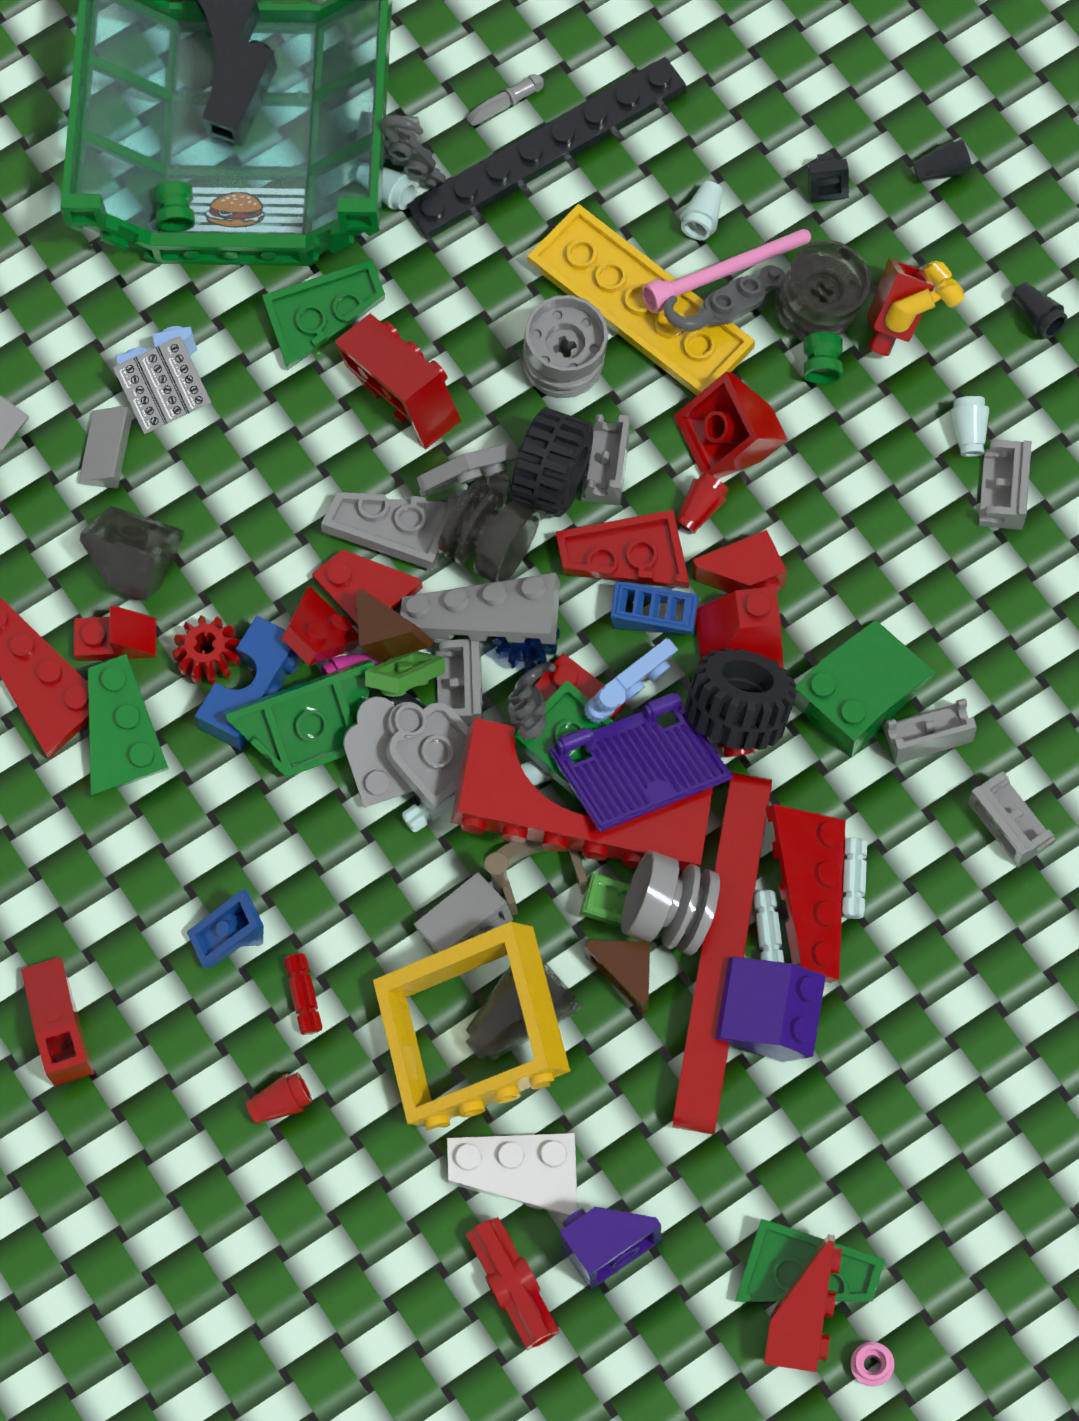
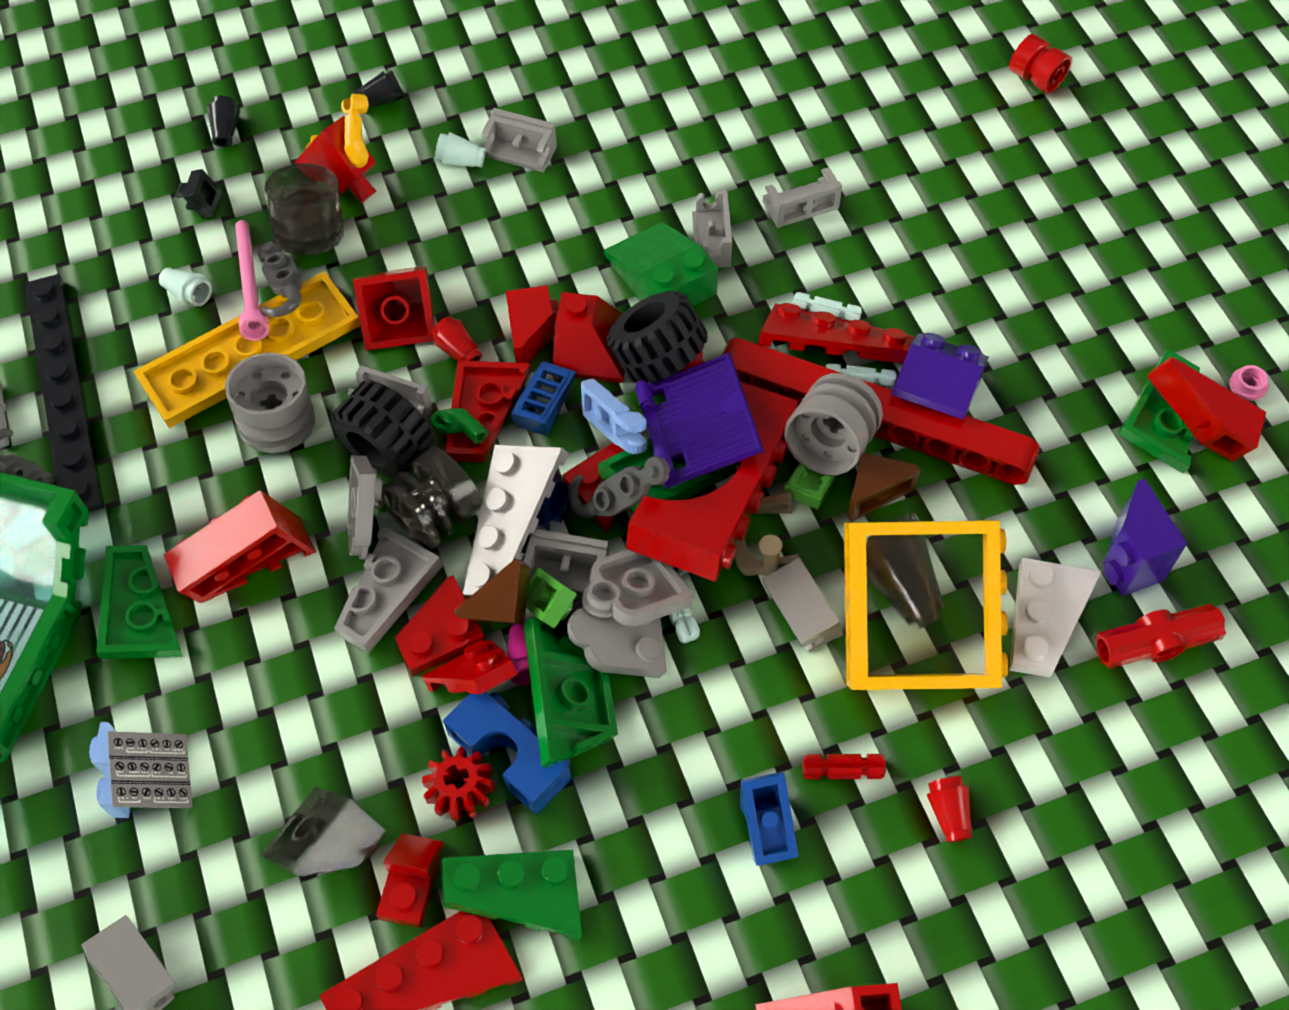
camera: 80 degrees left, 10 degrees down
light grey slope [79,406,132,489] -> none
green wheel [804,332,843,384] -> none
none -> green arm [431,408,488,444]

